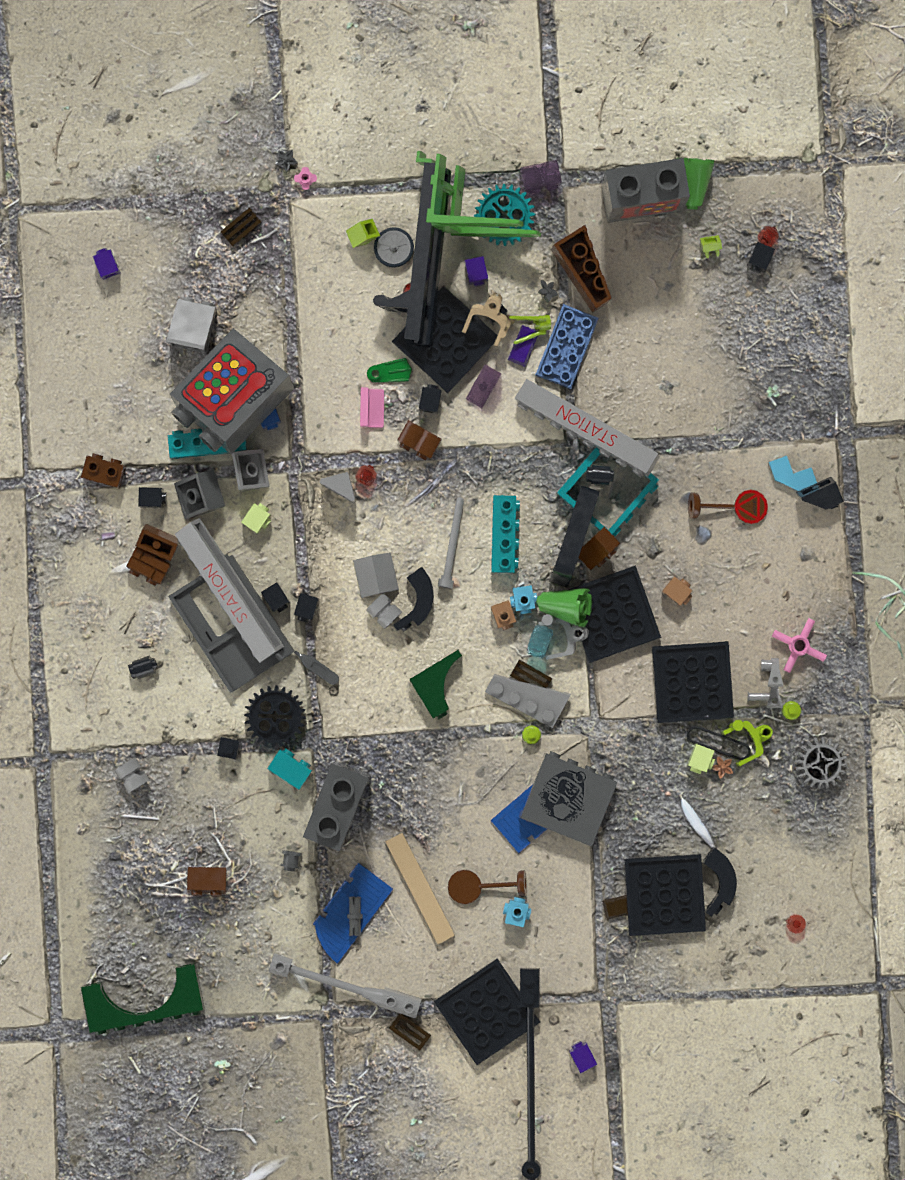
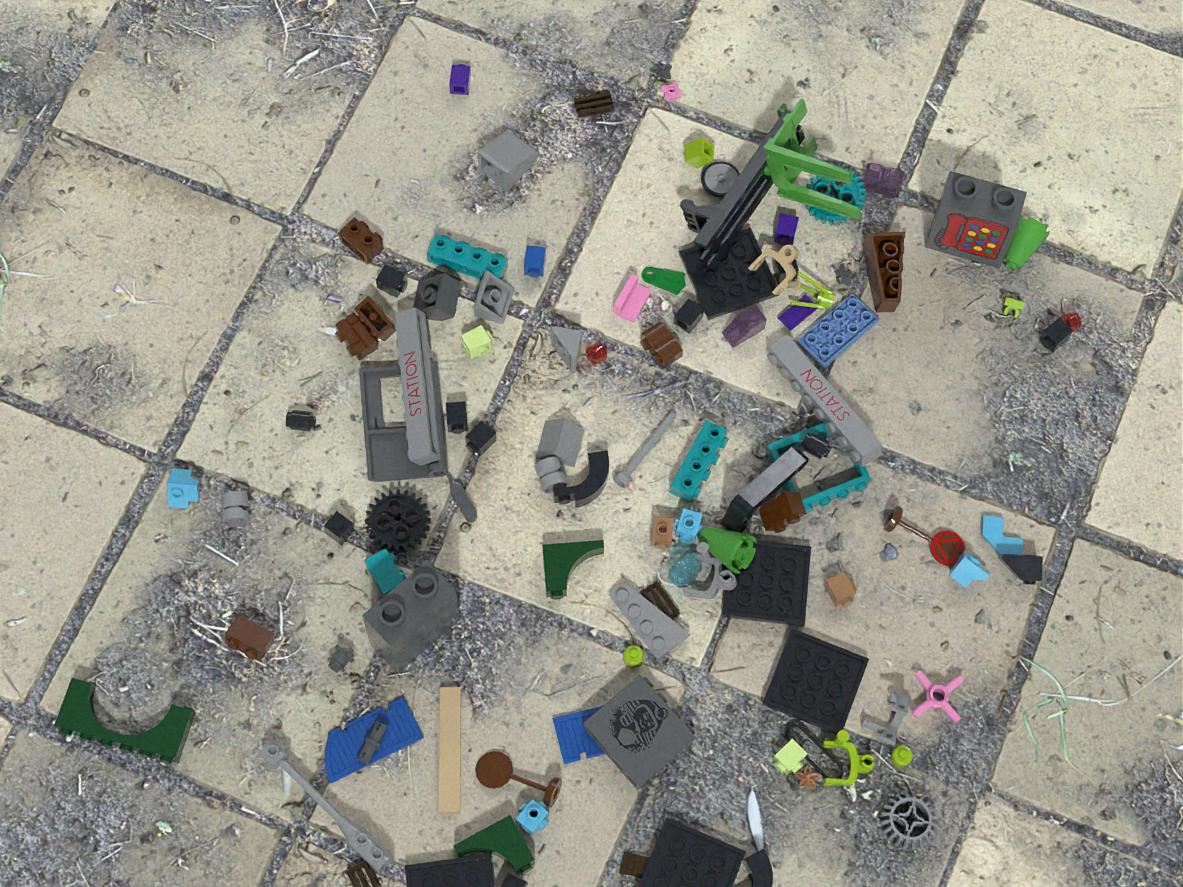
camera: 20 degrees right, 20 degrees down
brick [170,328,294,454] -> none
none -> medium azure brick [167,468,200,509]
none -> dark green arch [453,815,535,874]
none -> medium azure brick [949,550,989,588]

